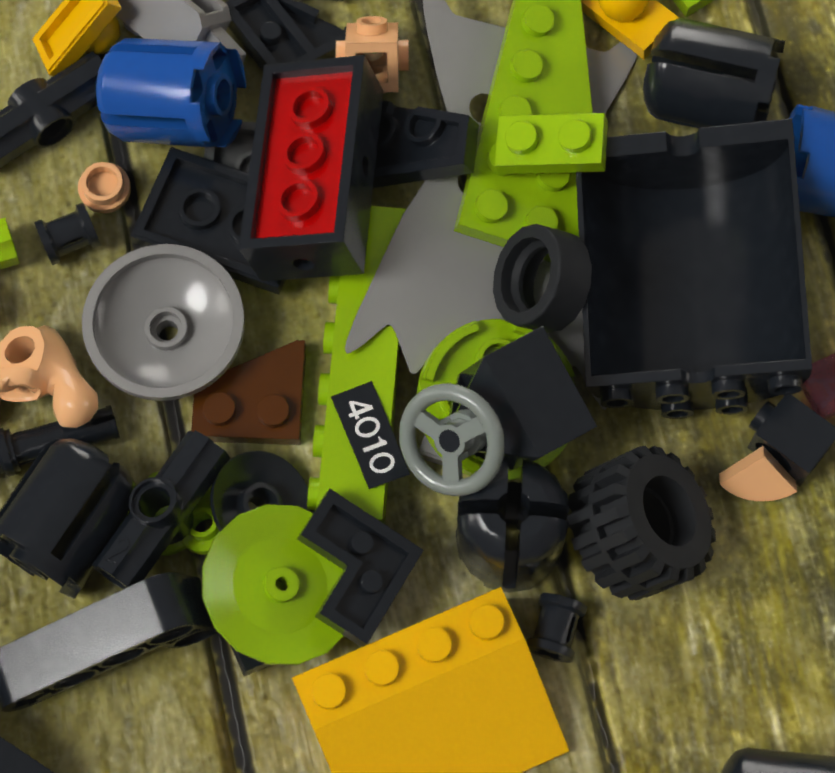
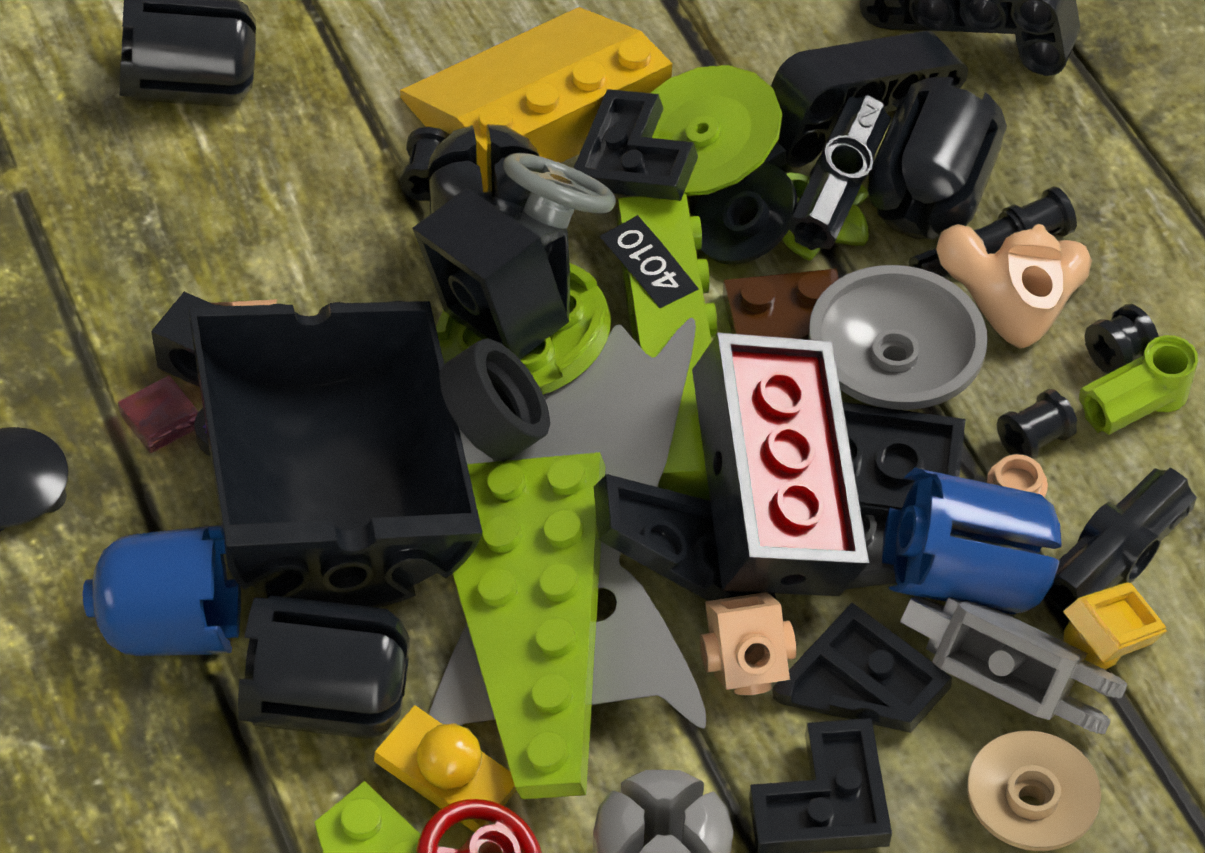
camera: 165 degrees right, 20 degrees down
lime plate [495,113,608,174] -> none
black tyre [567,446,716,600] -> none

